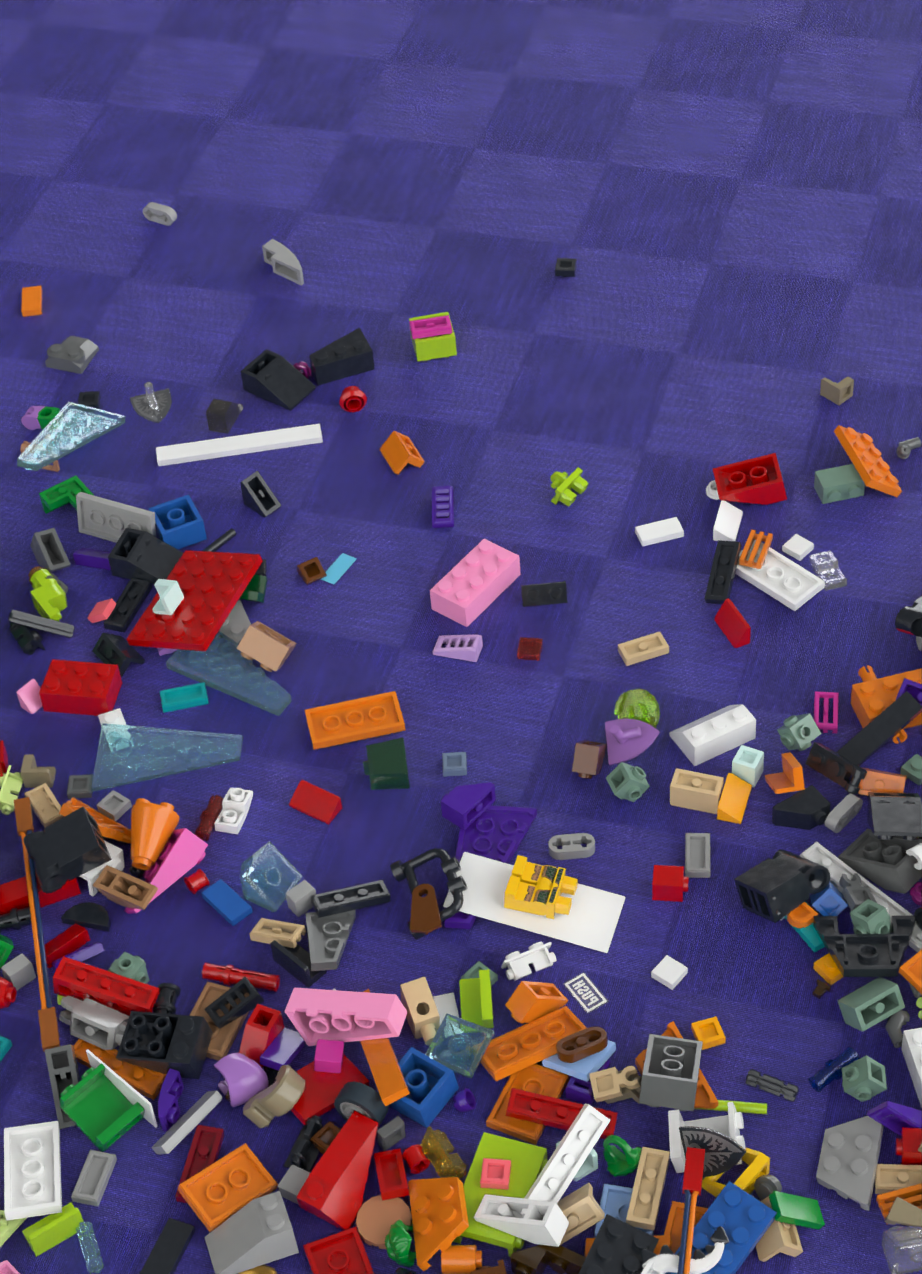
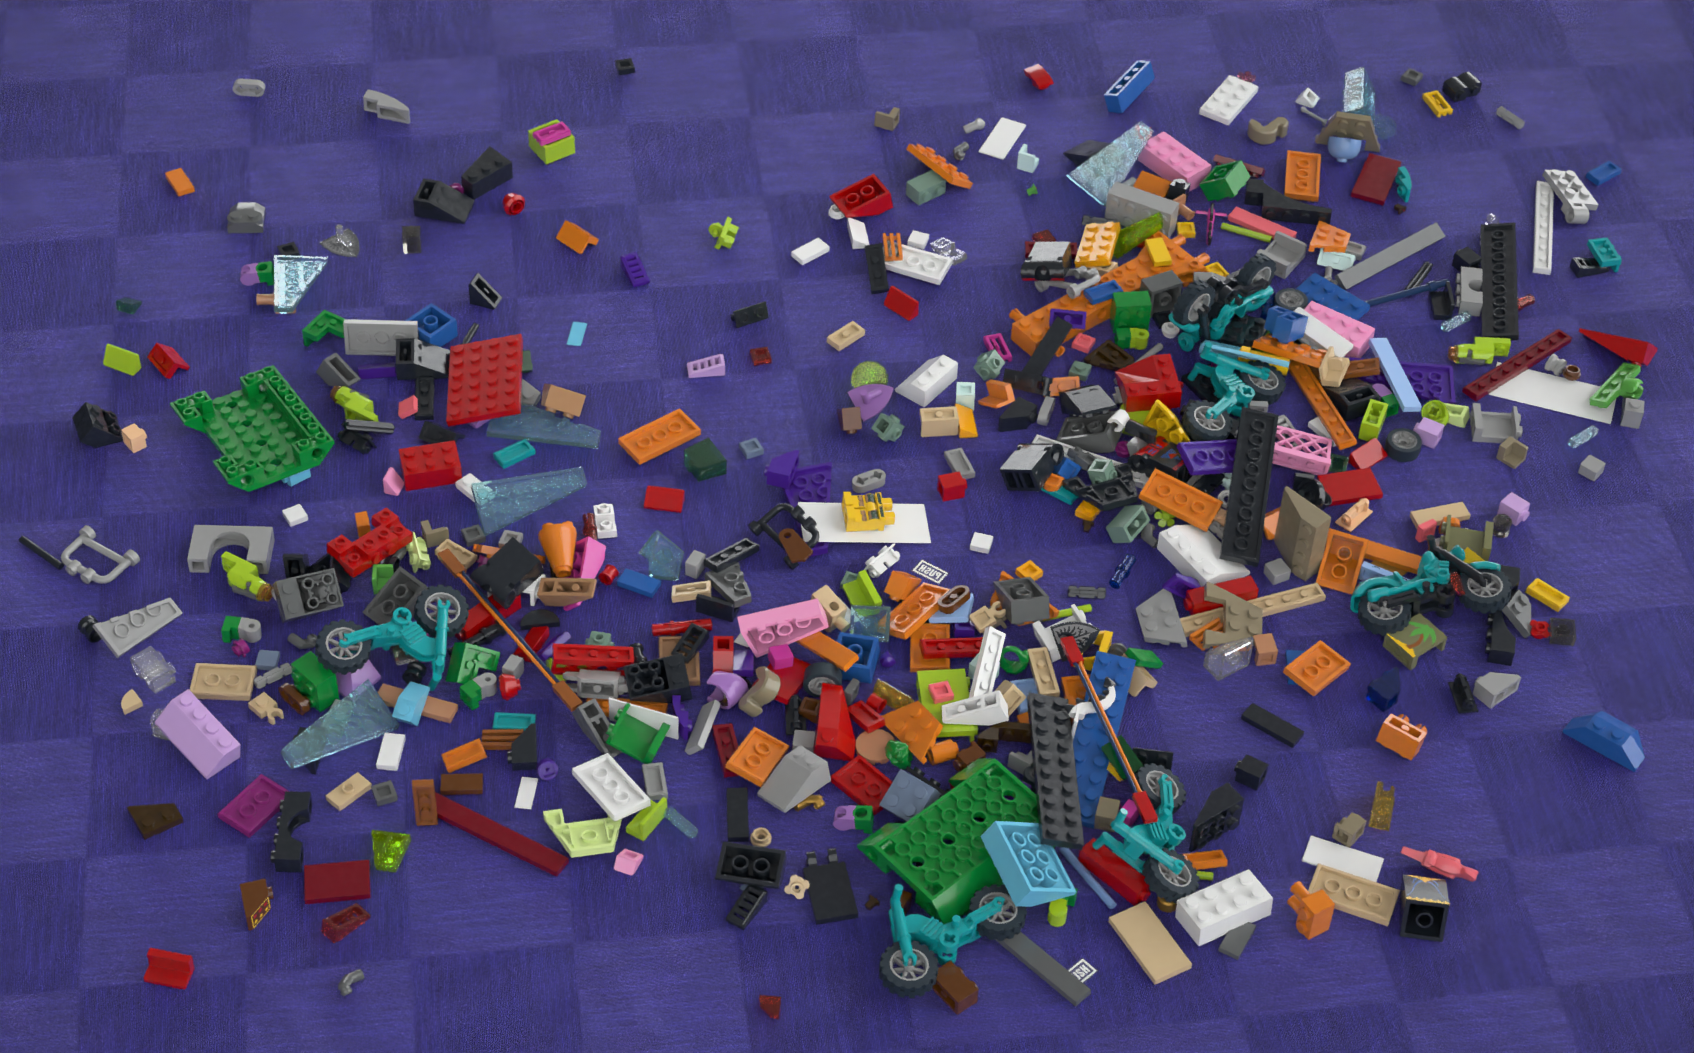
camera: 30 degrees left, 0 degrees up
light aqua panel [152,579,184,615] -> none
white tile [156,424,323,466] -> none
reddish brown slope [297,557,327,585] -> none
bright pink brick [430,539,521,627] -> none
sand green brick [842,1055,887,1102] -> none

